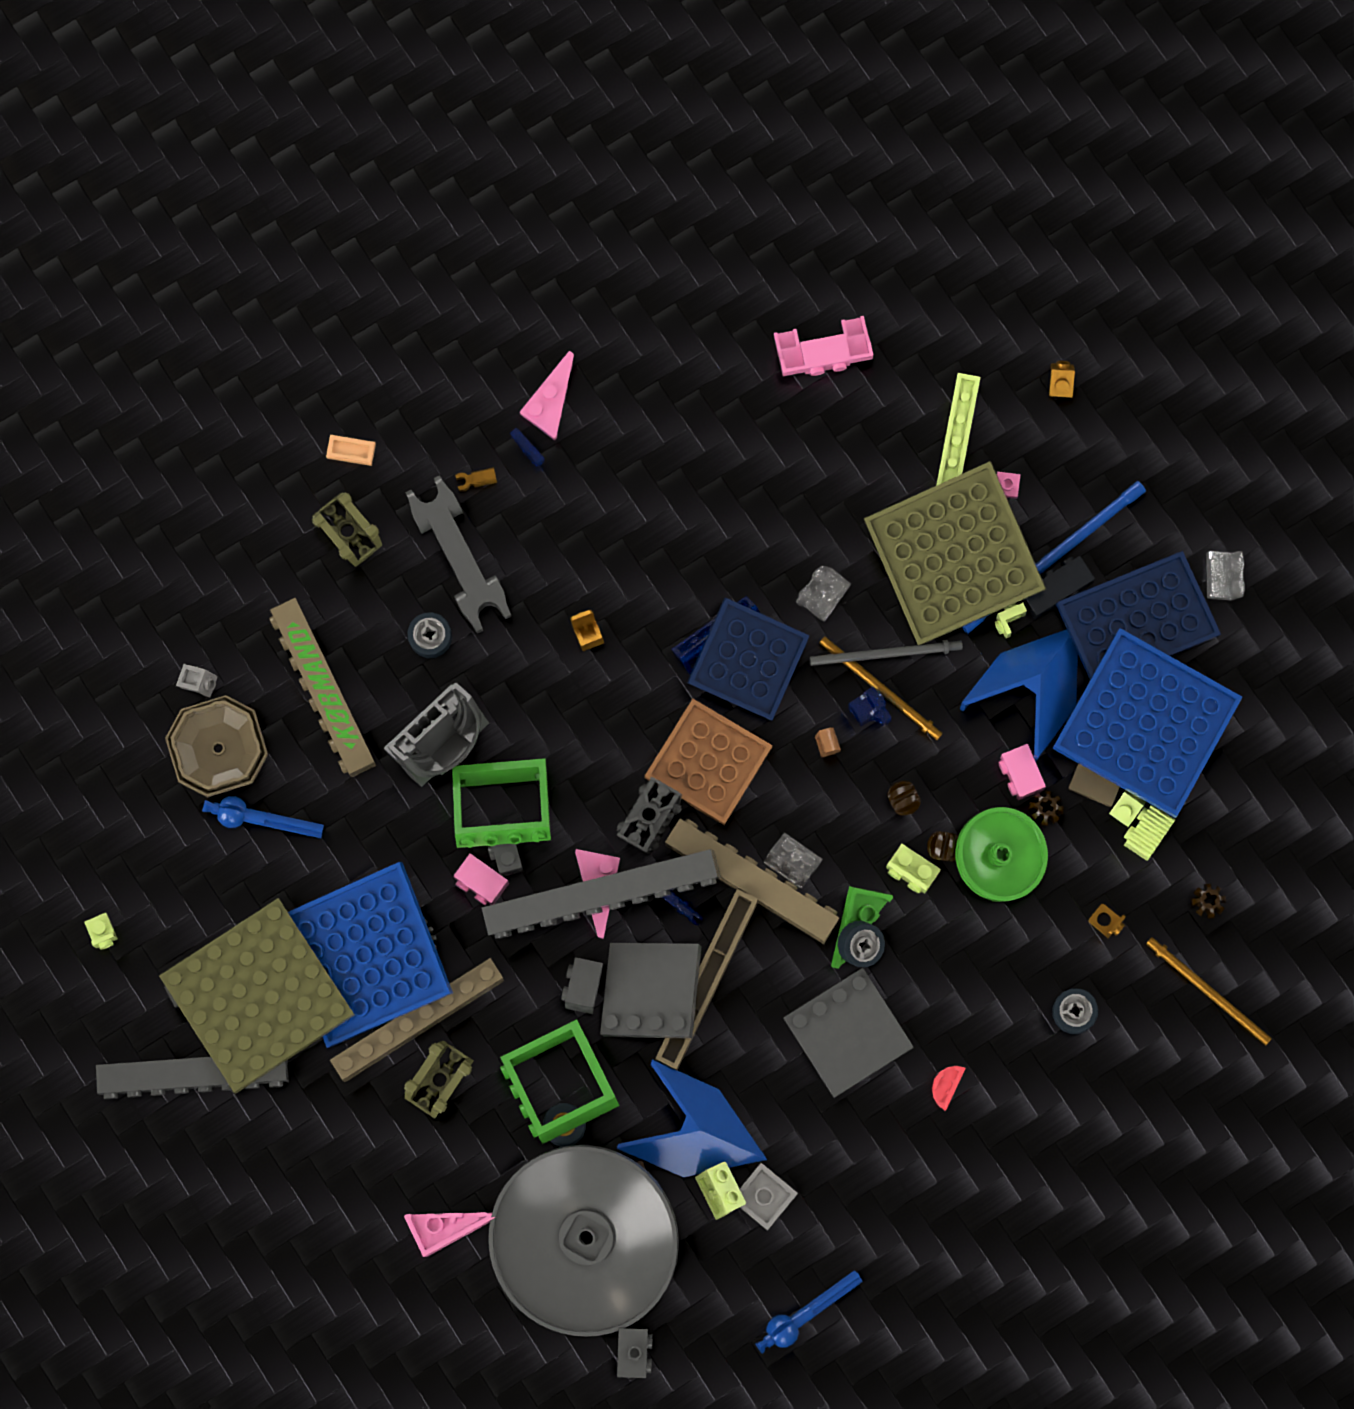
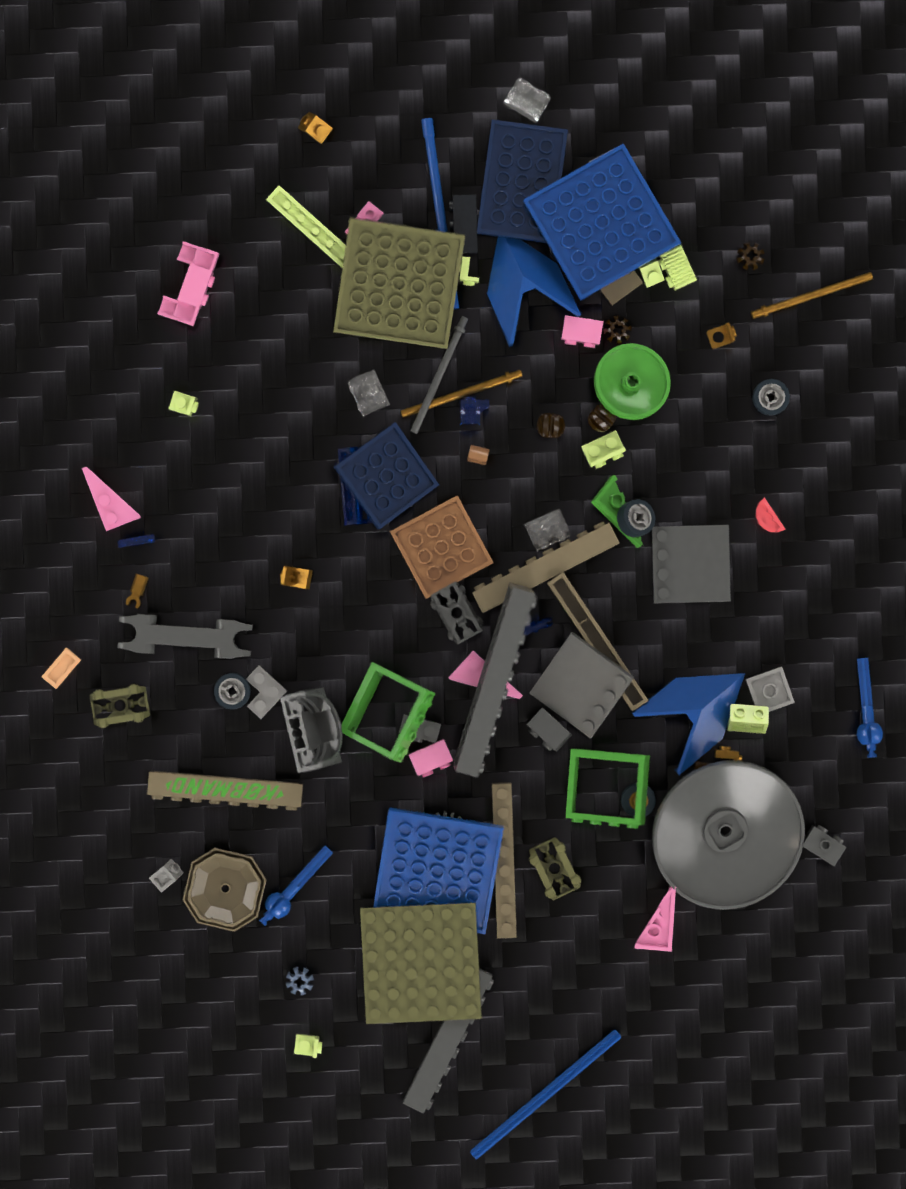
camera: 70 degrees left, 10 degrees up
none -> yellowish green bracket [169,391,199,416]
none -> light grey plate [246,665,287,719]
none -> sand blue piece [285,967,314,995]
none -> blue axle [470,1030,621,1159]
none -> pearl gold bracket [714,746,742,761]

